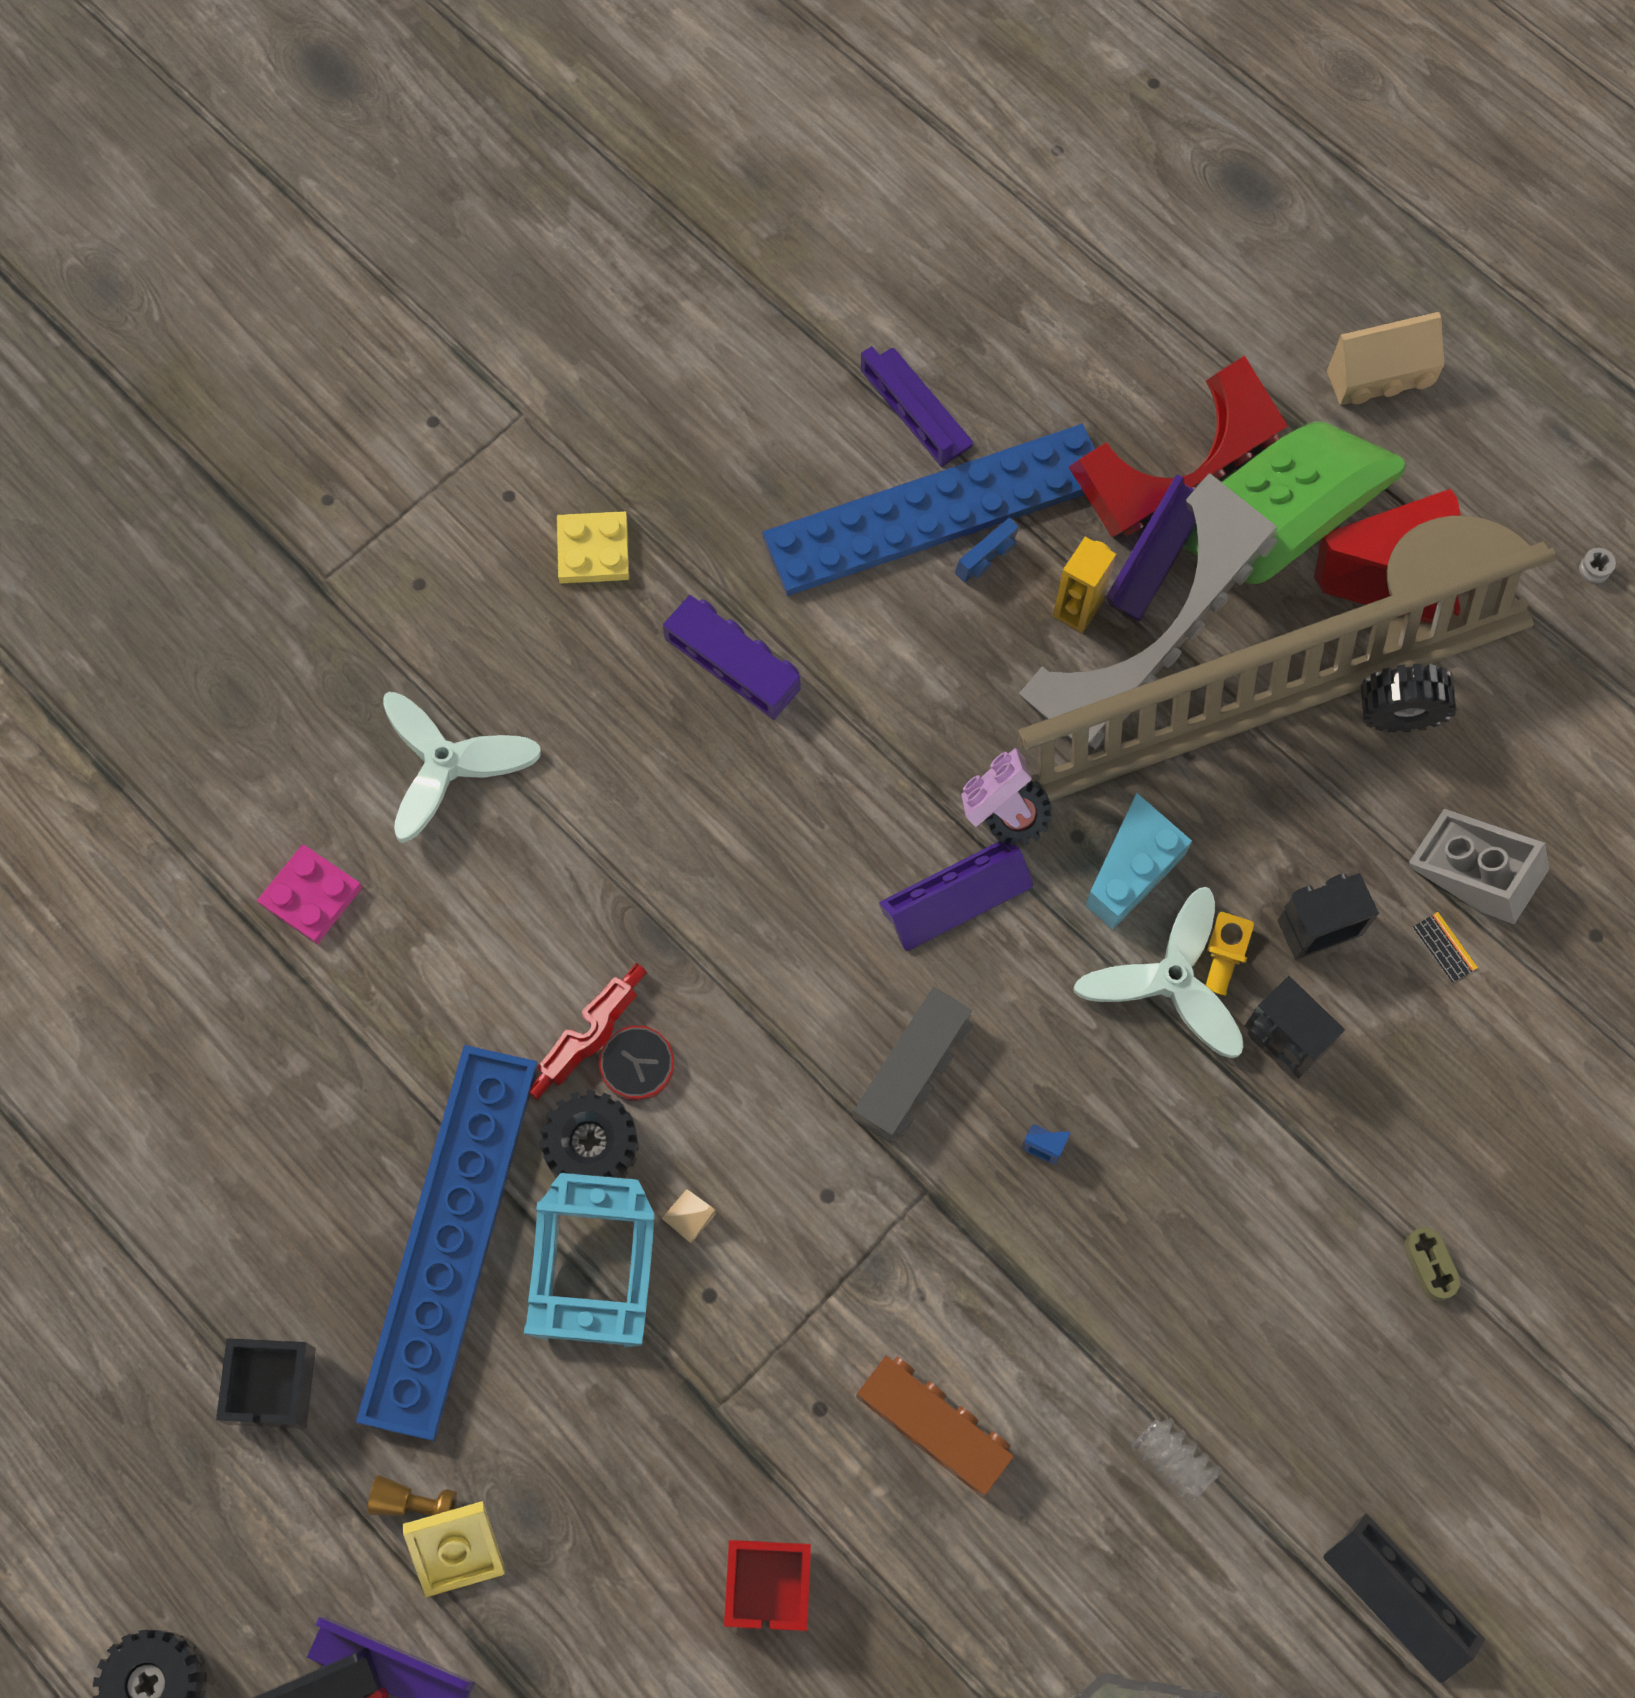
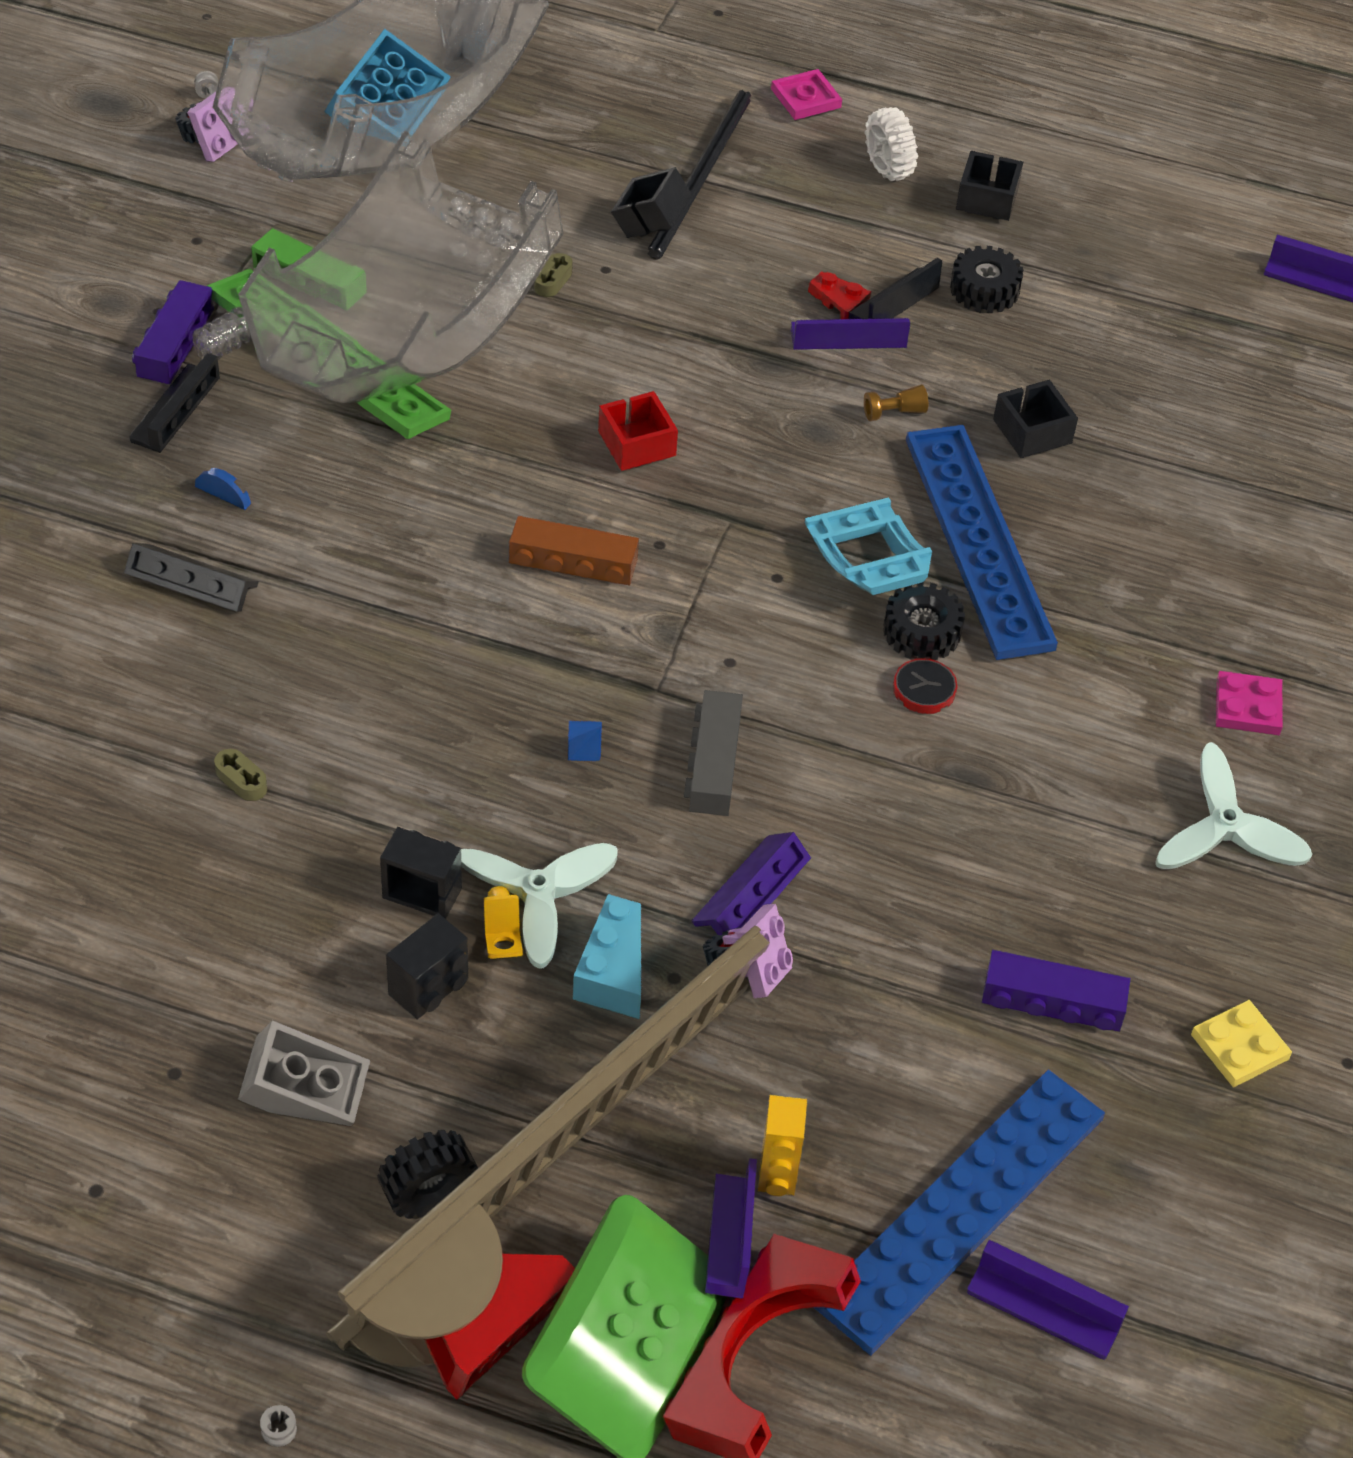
camera: 150 degrees right, 20 degrees down
light yellow plate [403,1501,505,1597] -> none
red piece [529,963,648,1101] -> none
tan slope [662,1189,716,1243] -> none
blue plate [955,517,1019,583] -> none
light grey arch [1019,473,1278,752] -> none
clear piece [1130,1414,1221,1504] -> none
black sticker [1413,912,1478,983] -> none

